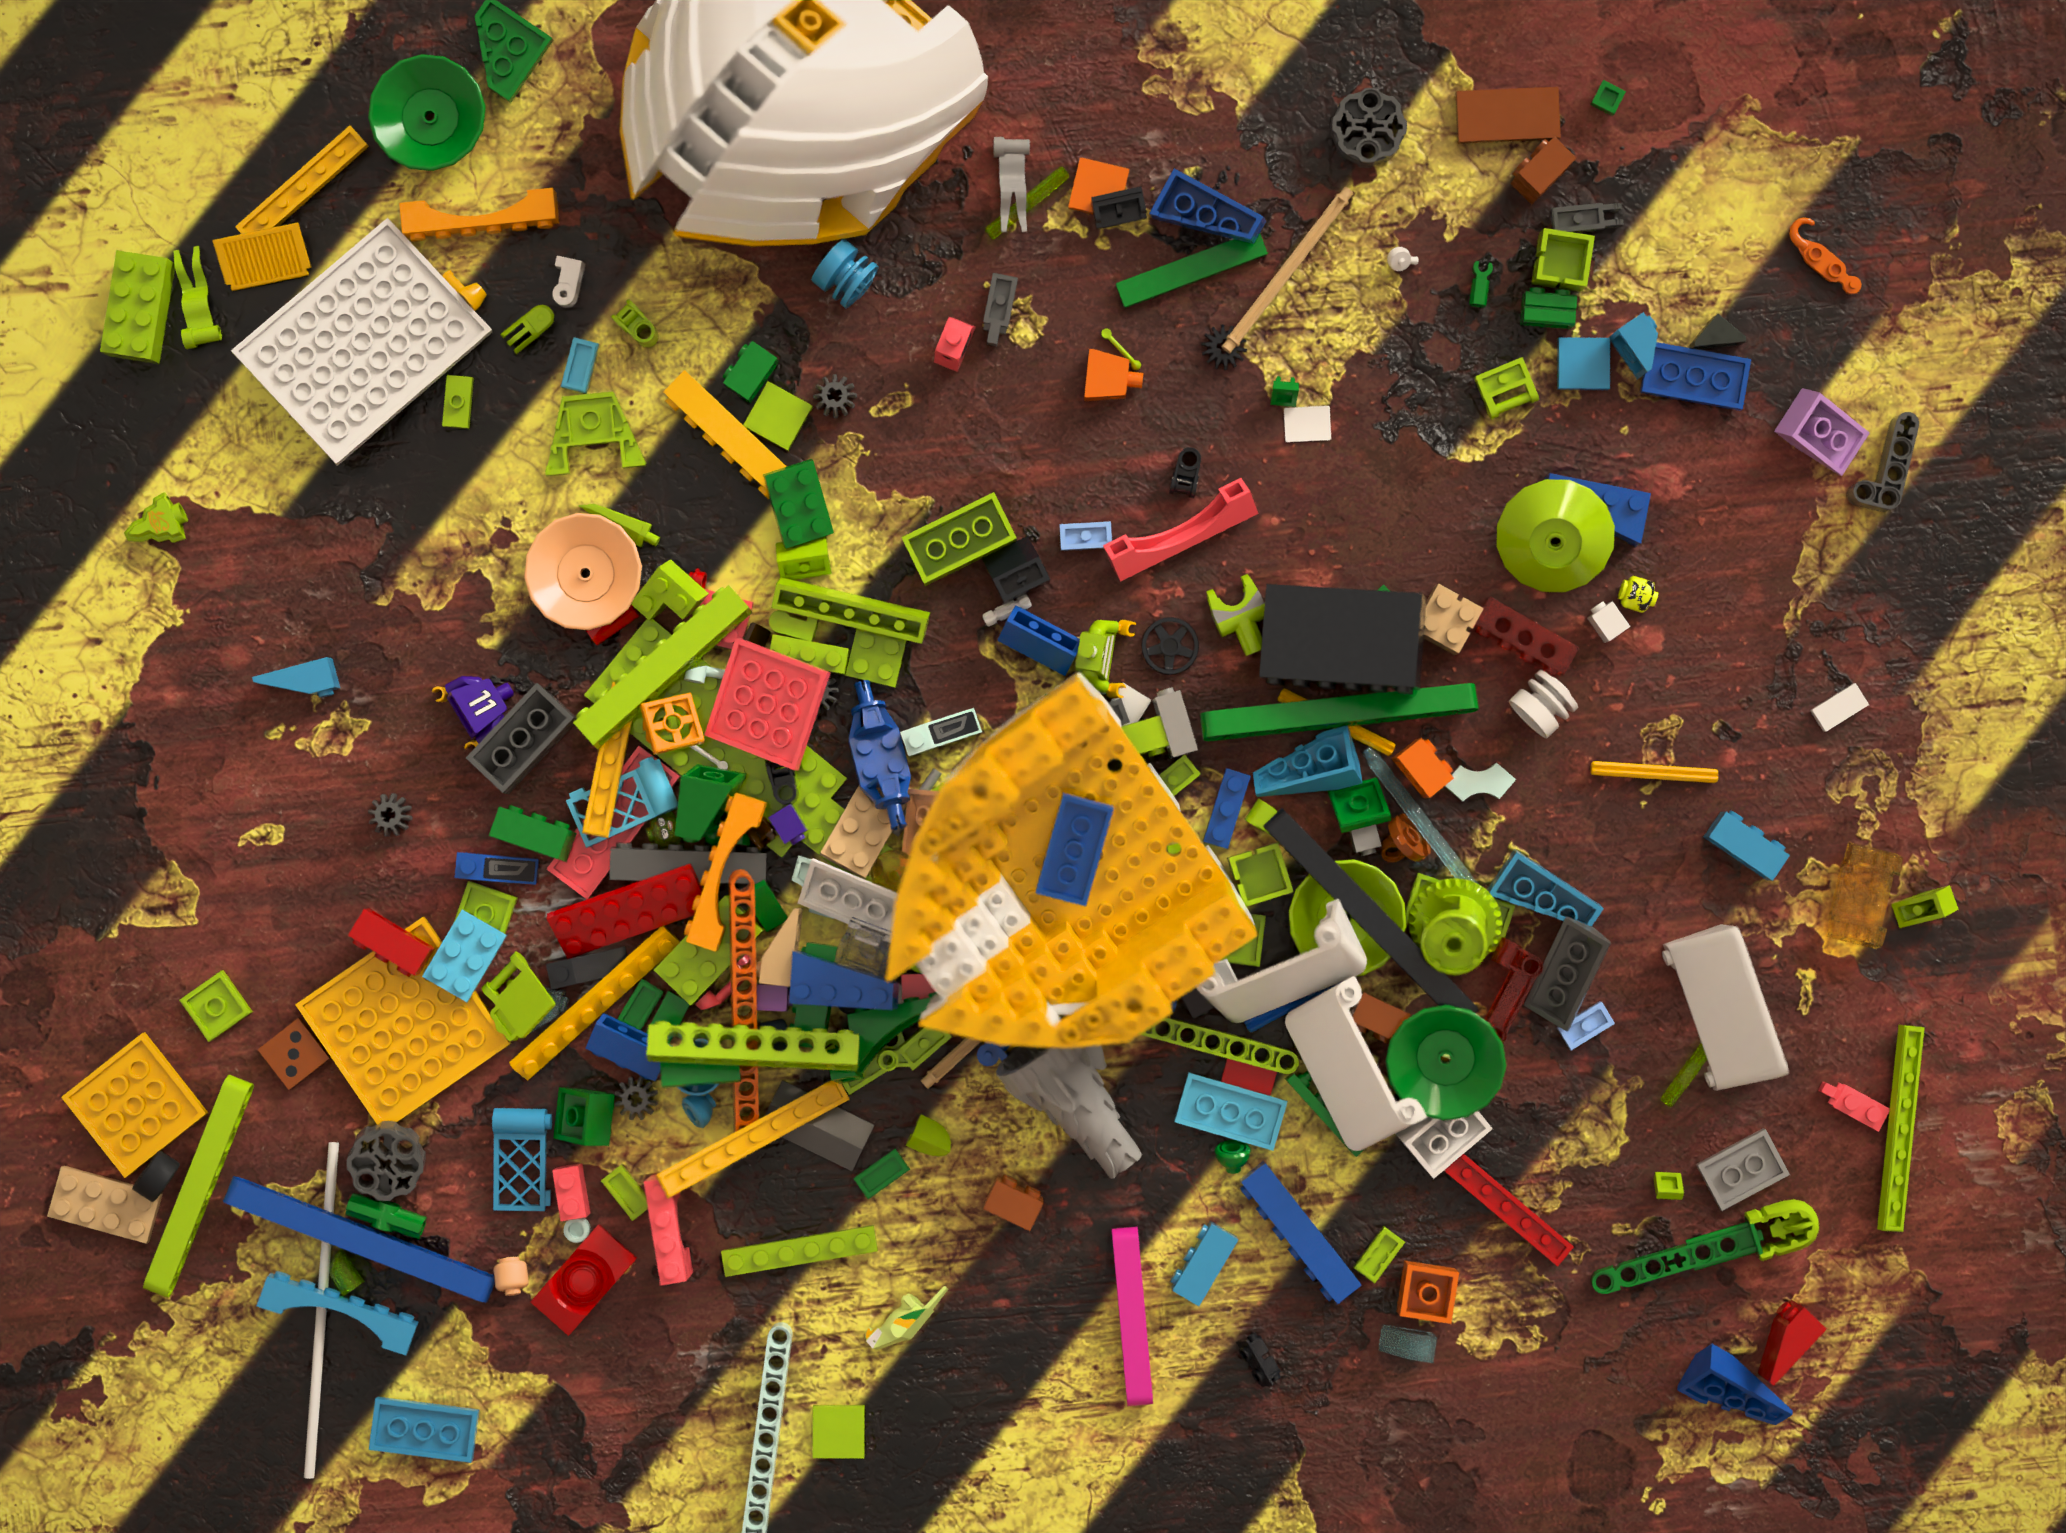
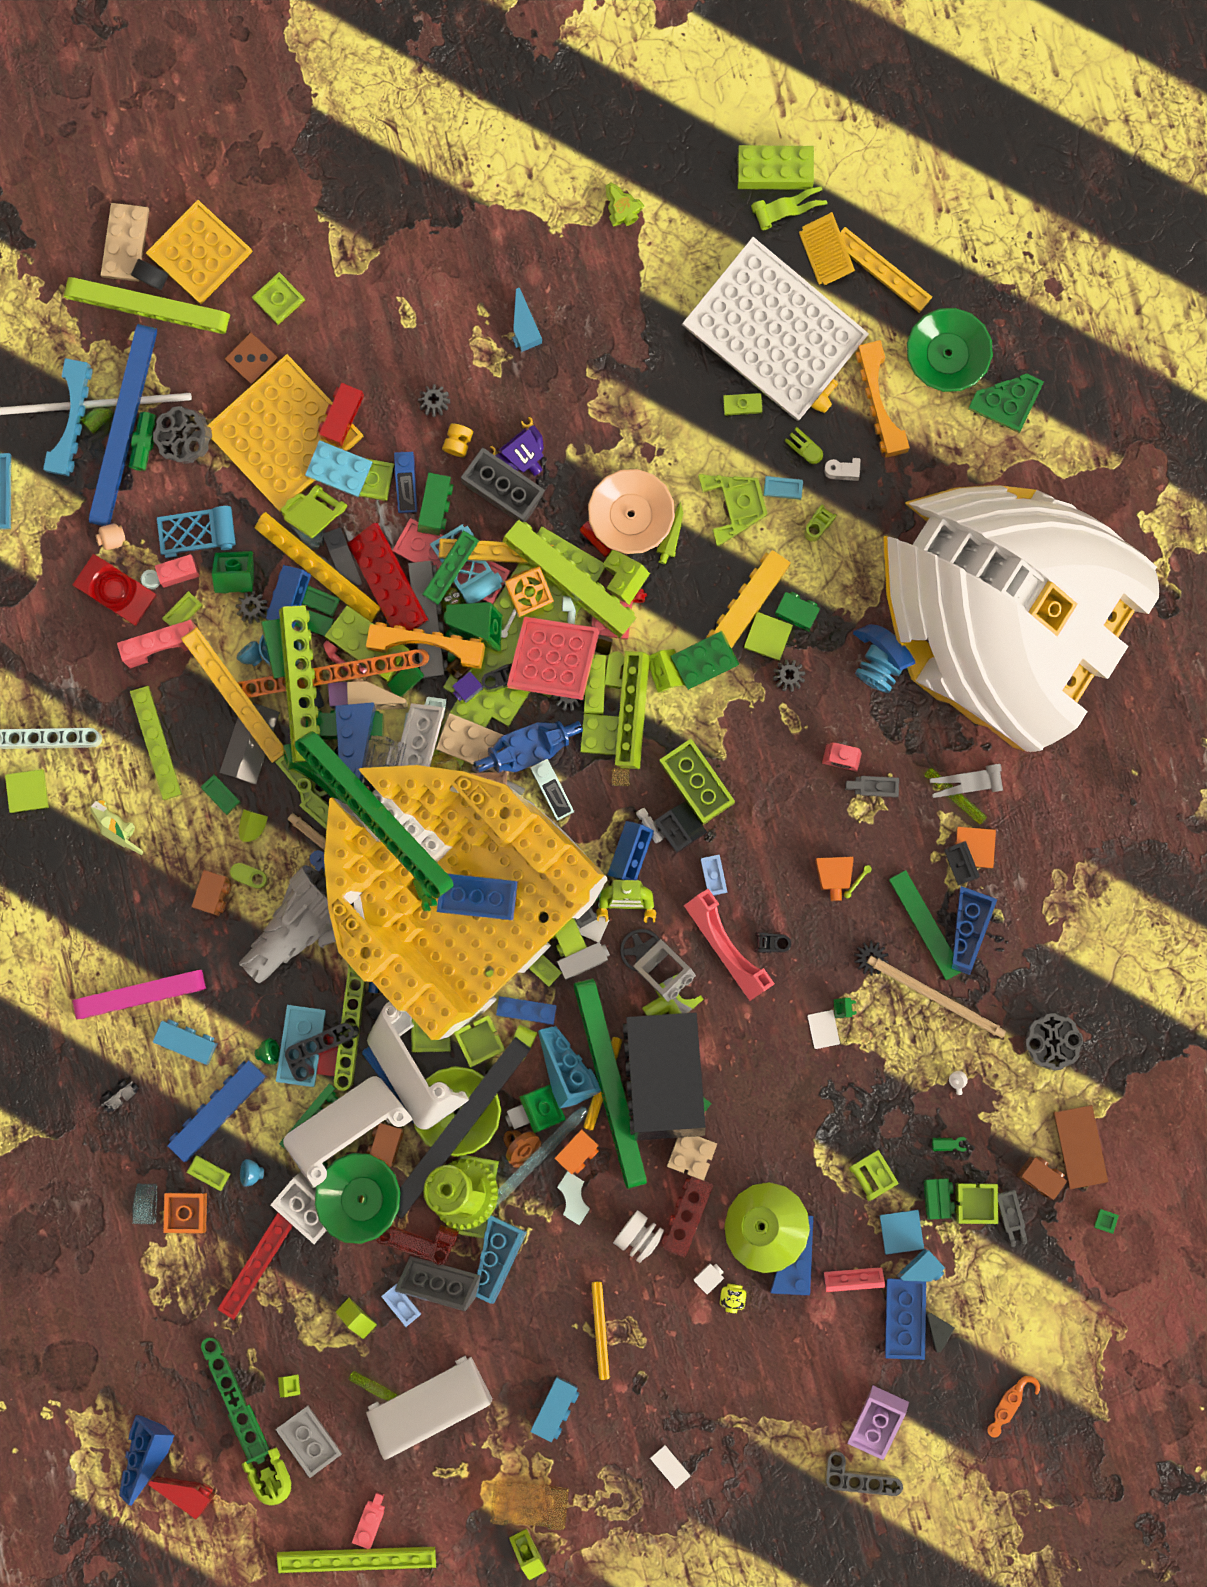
camera: 90 degrees right, 5 degrees down
none -> lime piece [230,863,268,889]
none -> dark azure brick [240,1159,264,1187]
none -> black beam [285,1022,359,1082]
none -> green beam [295,731,453,898]
none -> lime slope [336,1298,377,1339]
none -> green bar [413,879,437,911]
none -> green tile [422,530,480,605]
none -> yellow wheel [442,423,473,458]
none -> clear yellow piece [612,768,629,786]
none -> light grey window [634,940,696,1002]
none -> coral plate [824,1267,885,1292]
none -> blue slope [853,624,915,671]

